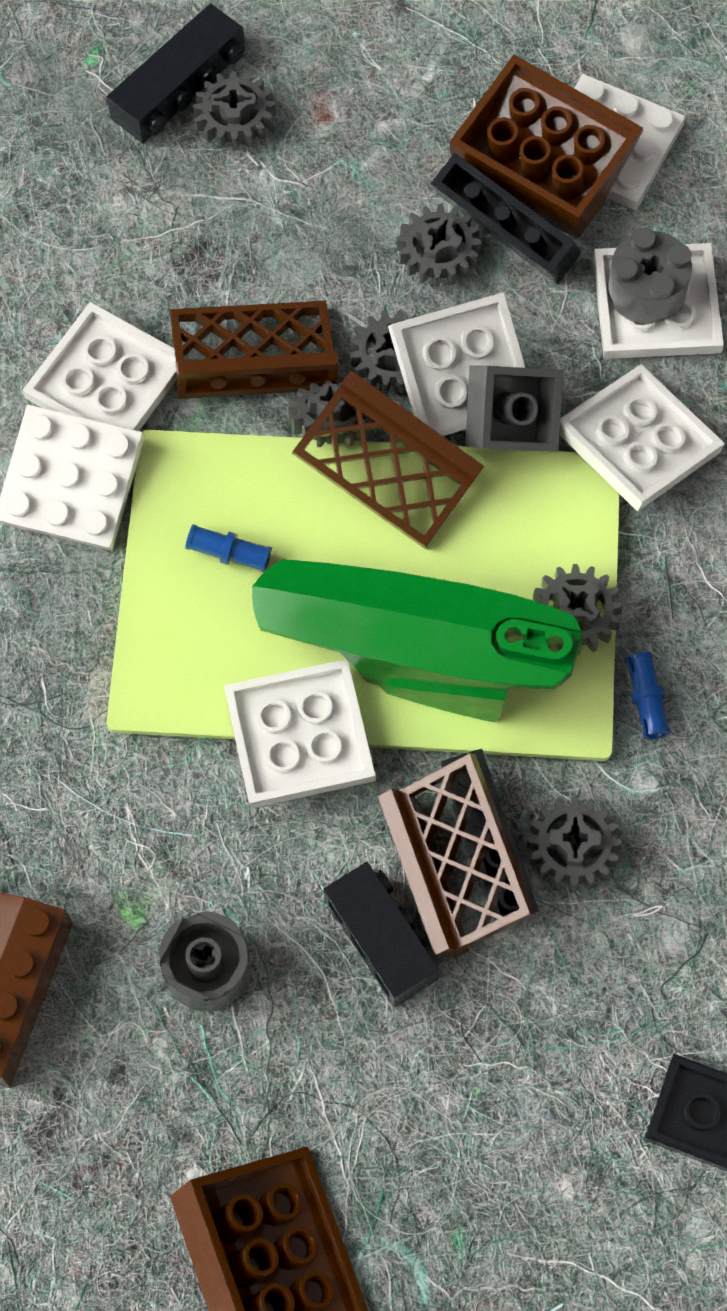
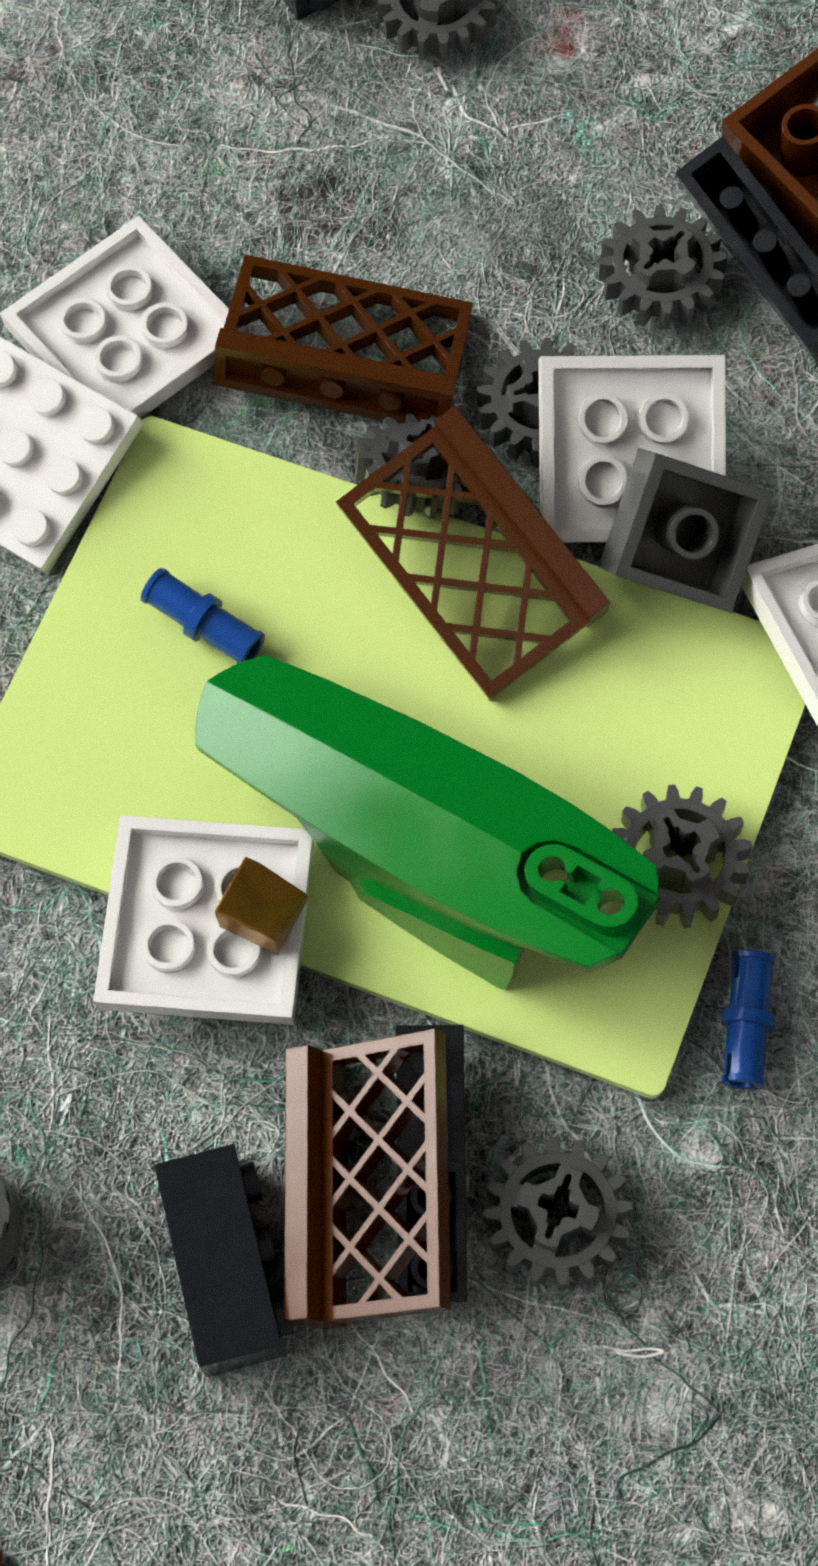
camera: 20 degrees right, 0 degrees up
none -> pearl gold slope [214,857,309,955]

